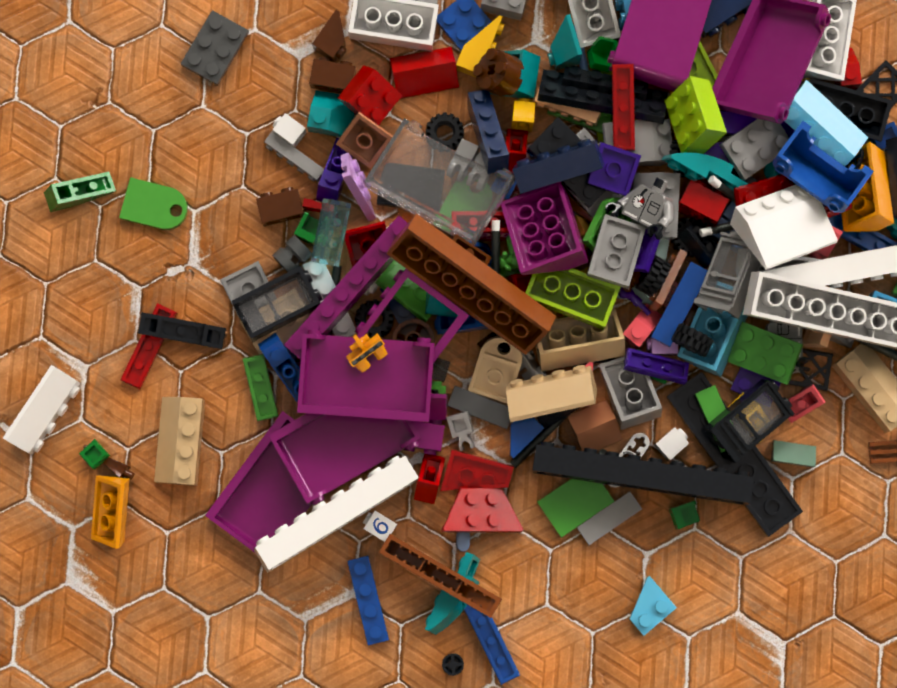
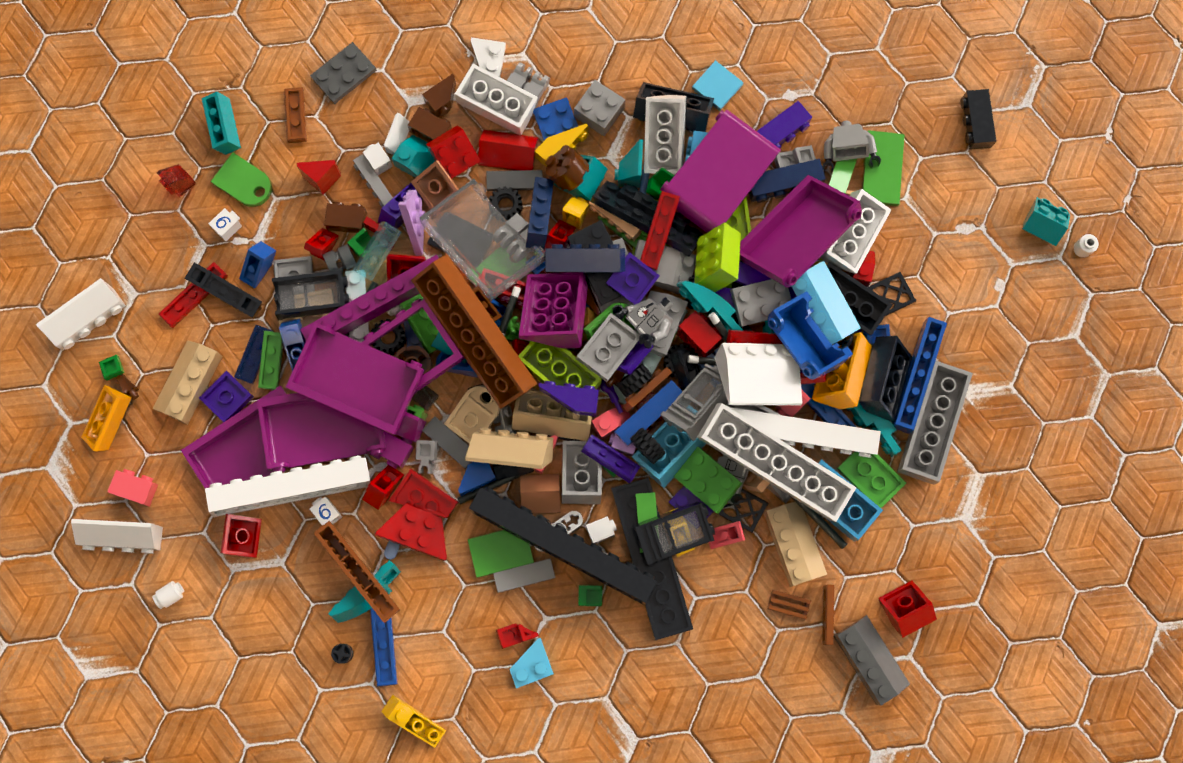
camera: 20 degrees right, 5 degrees down
green slope [44,172,116,212] -> none
light orange hips [346,333,388,373] -> none
blue plate [347,556,389,645] -> none
sand green slope [771,440,816,468] -> none
none -> white slope [71,519,163,554]
none -> coral brick [107,469,158,507]
none -> white brick [152,581,184,609]
none -> clear red slope [157,164,196,198]
none -> dark purple plate [199,371,254,422]
none -> teal brick [201,91,241,155]
none -> white brick [208,208,242,241]
none -> red slope [220,514,262,558]
none -> clear blue tile [234,325,274,384]
none -> blue slope [239,241,276,288]
none -> dark orange tile [284,87,307,143]
none -> red slope [297,160,341,195]
none -> red slope [304,228,339,261]
none -> white slope [384,113,410,155]
none -> dark grey tile [486,170,543,191]
none -> red slope [496,623,539,649]
none -> dark purple slope [539,381,599,417]

